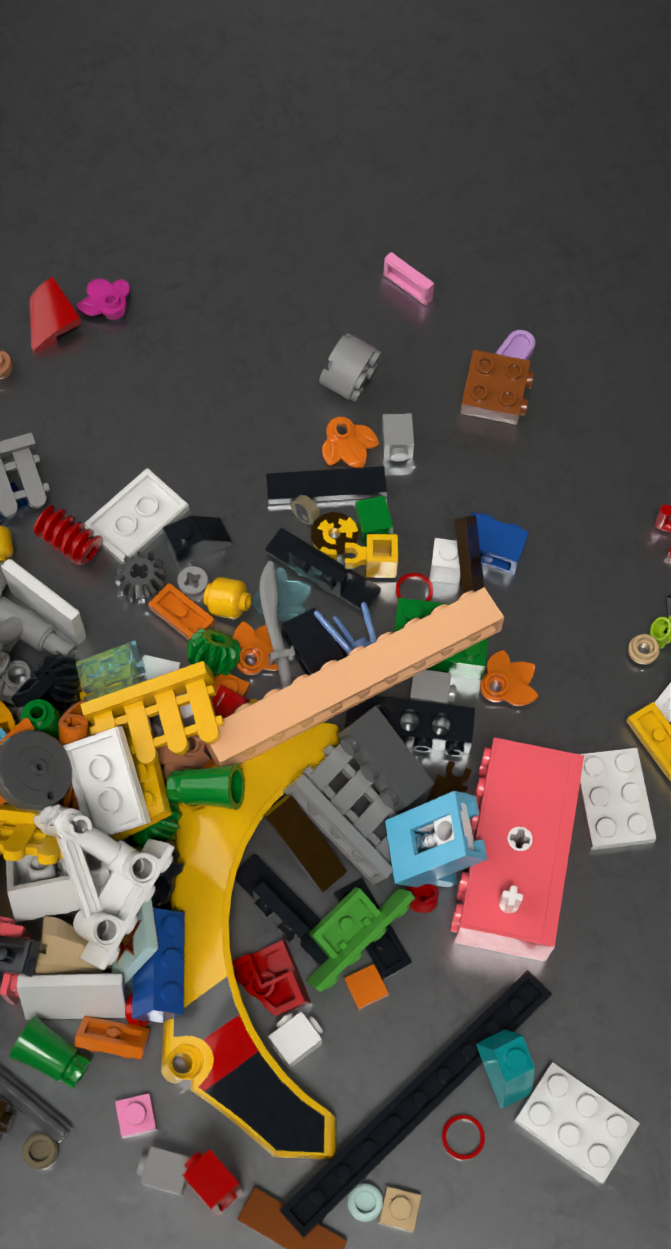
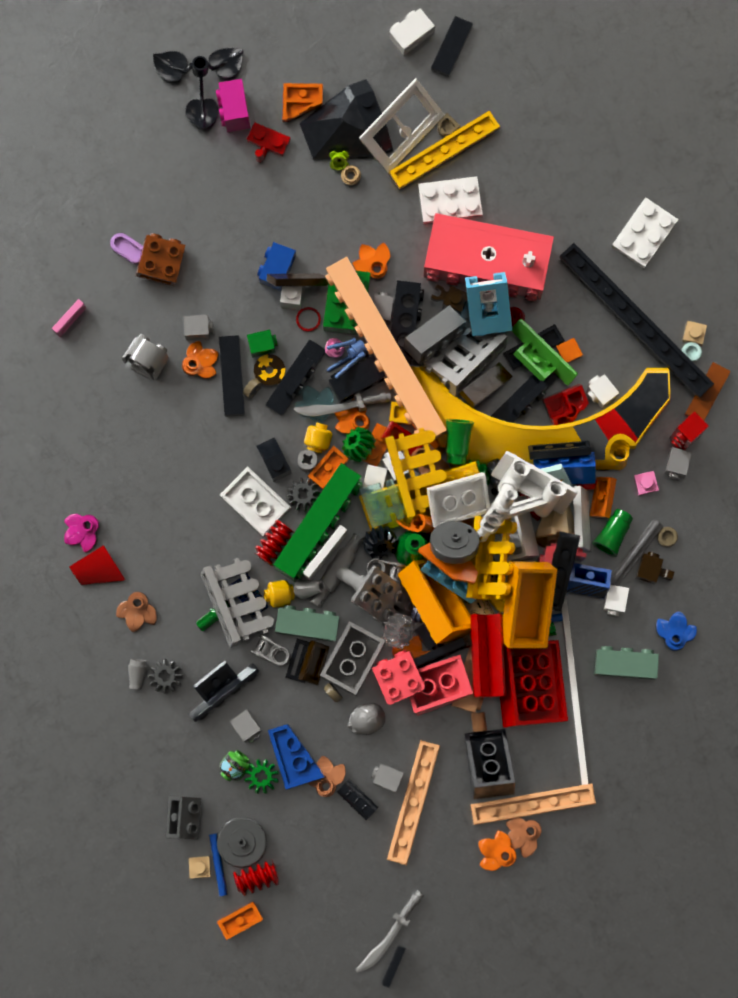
camera: 85 degrees left, 15 degrees up
black tile [11,674,54,708] -> none
yellow brick [345,534,398,578] -> none
red piece [442,1115,485,1160] -> none
teal slope [476,1029,535,1109] -> none
none -> green brick [273,463,363,582]
none -> bright pink plate [325,338,344,358]
none -> black tile [528,441,591,460]

